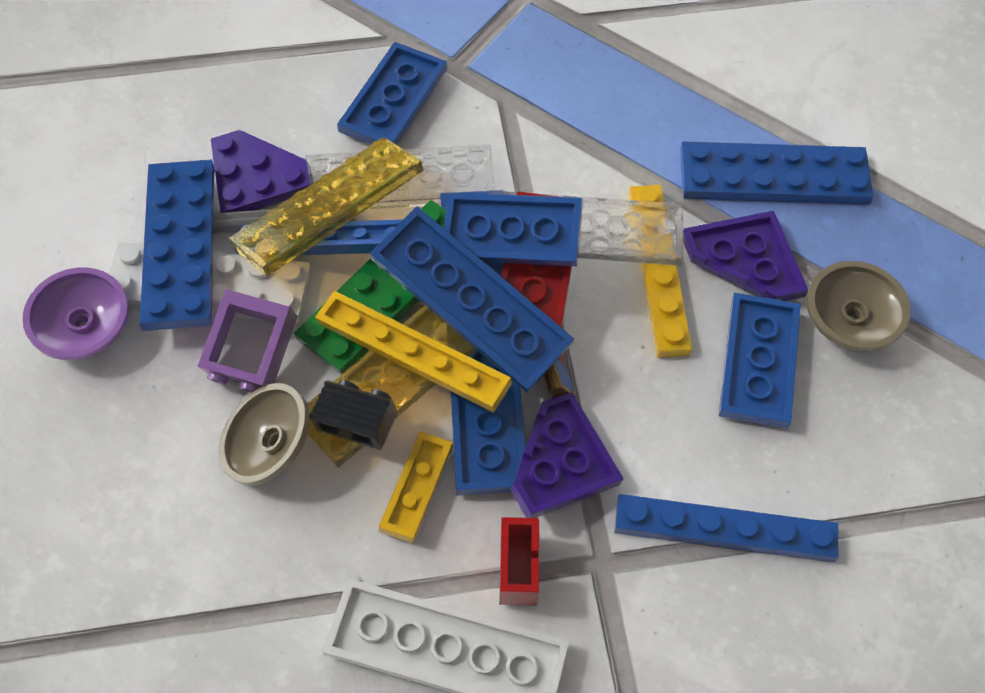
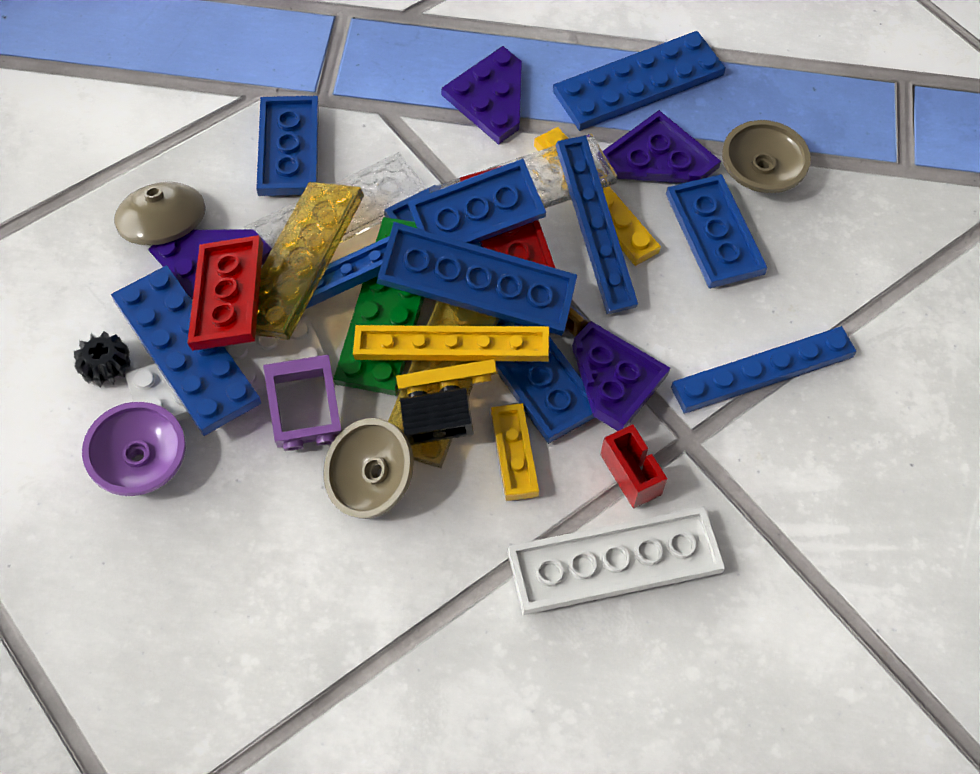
camera: 30 degrees left, 0 degrees up
none -> black gear [73,331,131,388]
none -> dark tan dish [114,182,206,245]
none -> red plate [187,235,263,351]
none -> yellow plate [396,359,498,395]
none -> dark purple plate [441,46,522,145]
none -> blue plate [555,135,638,314]

